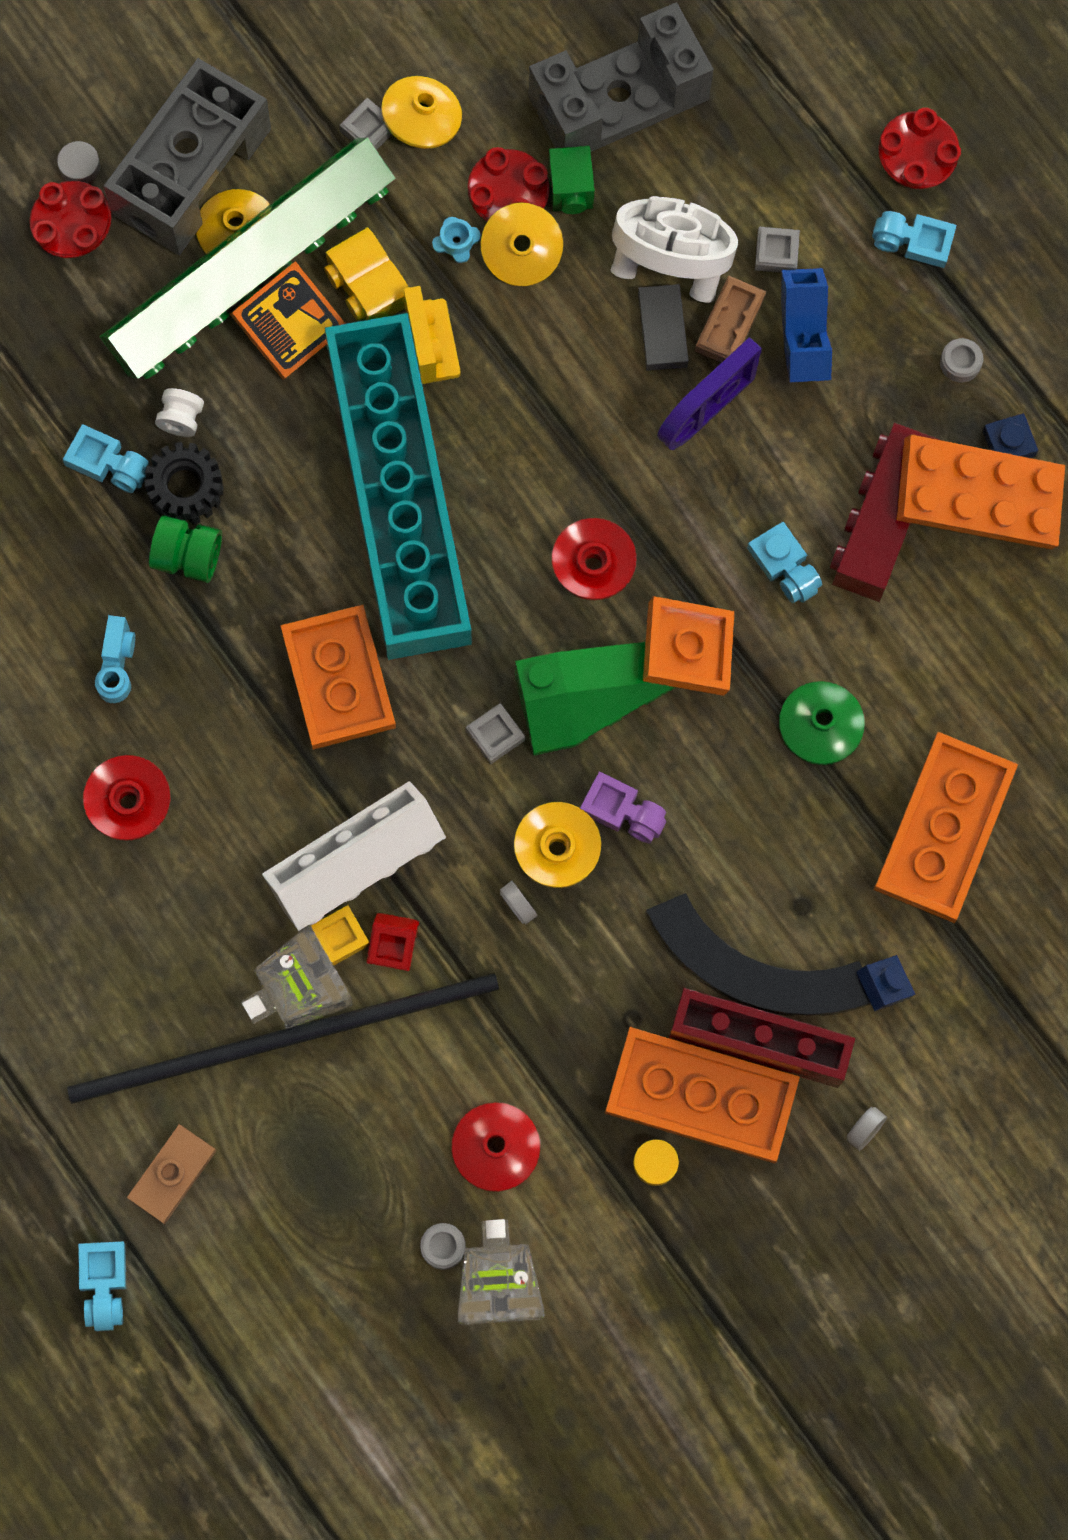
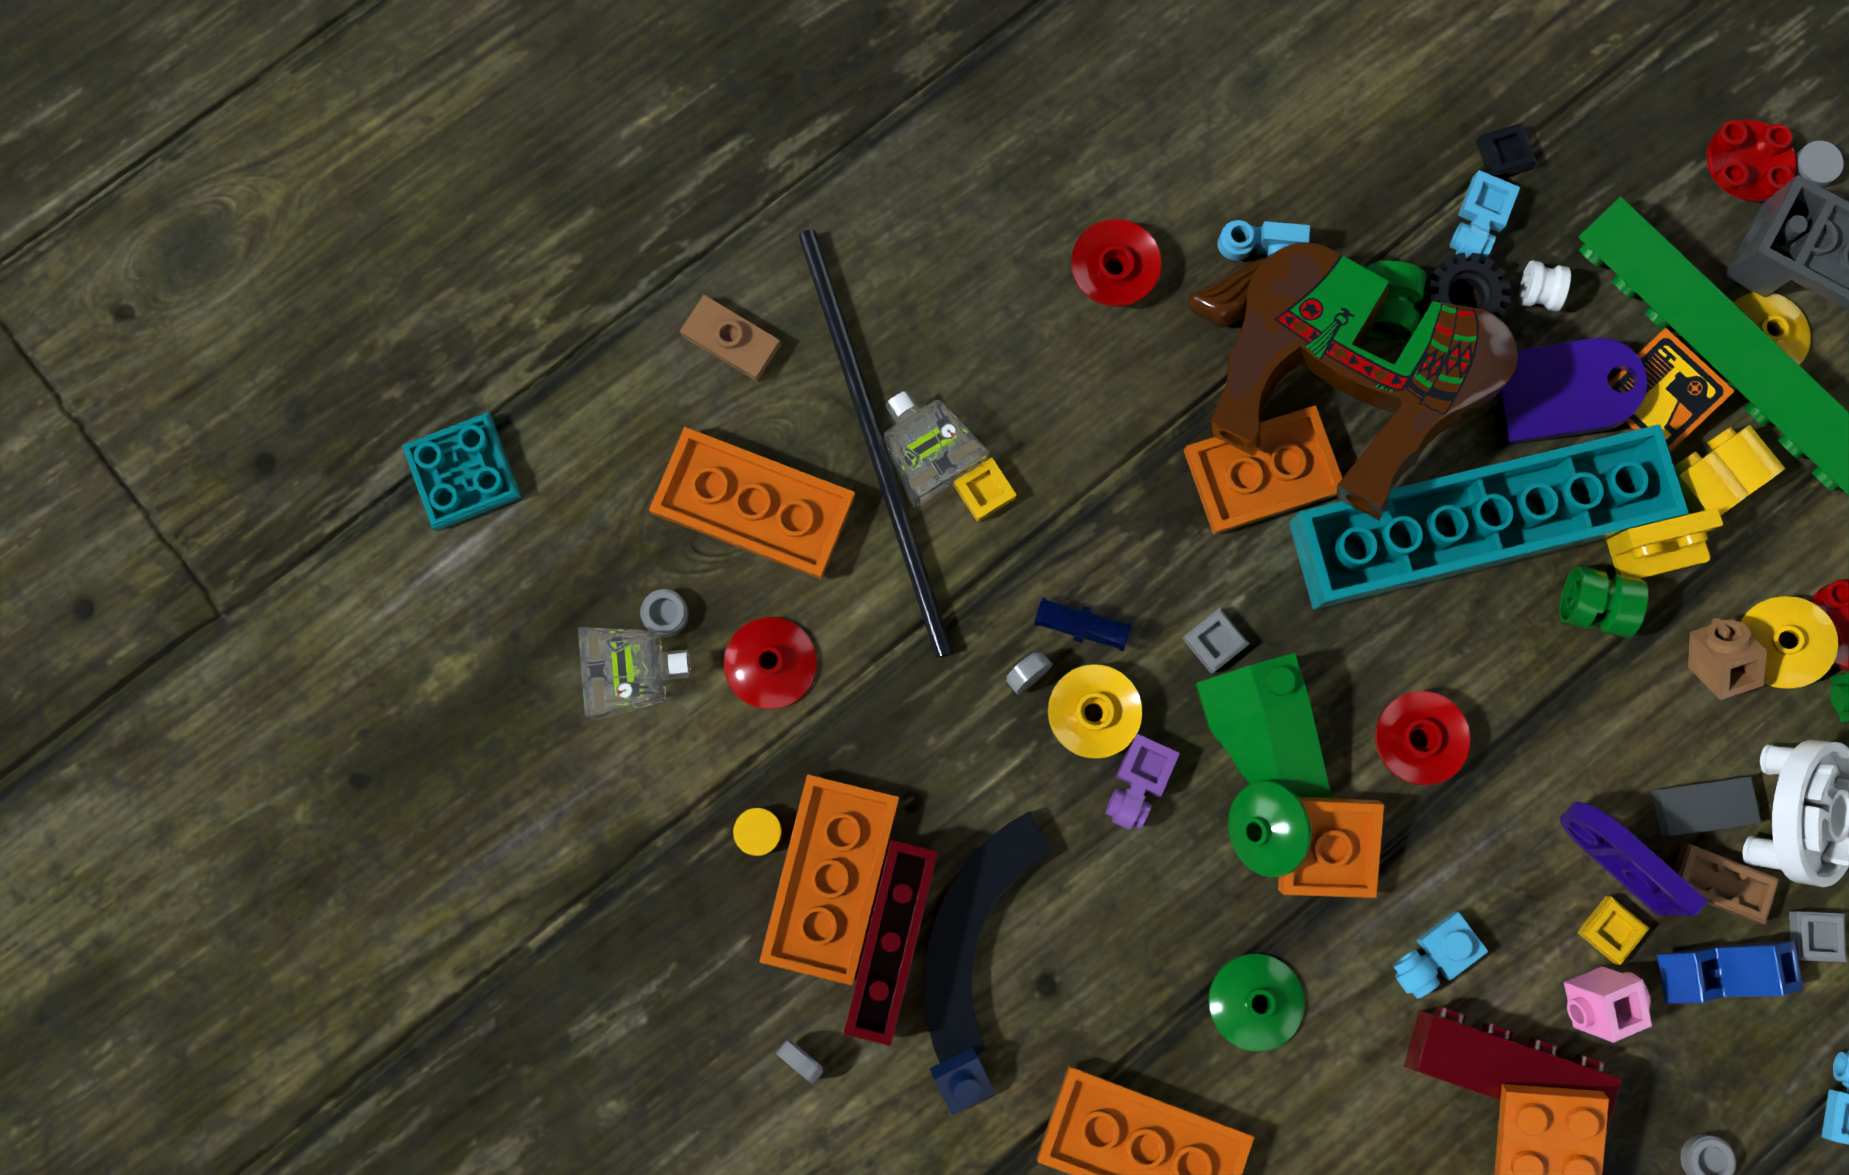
camera: 90 degrees right, 5 degrees up
medium azure plate [78,1241,126,1331] -> none
white brick [262,781,446,931] -> none
red slope [367,913,419,971] -> none
medium azure plate [432,217,481,263] -> none
none -> teal tile [402,412,522,532]
none -> orange plate [649,427,856,580]
none -> clear blue pin [1034,597,1132,652]
none -> animal [1188,243,1518,521]
none -> green dish [1228,781,1312,877]
none -> black tile [1476,123,1537,179]
none -> dark purple tile [1500,338,1647,445]
none -> green wheel [1559,565,1648,639]
none -> bright pink brick [1564,967,1652,1043]
none -> yellow tile [1577,896,1649,965]
none -> medium nougat brick [1688,618,1767,700]

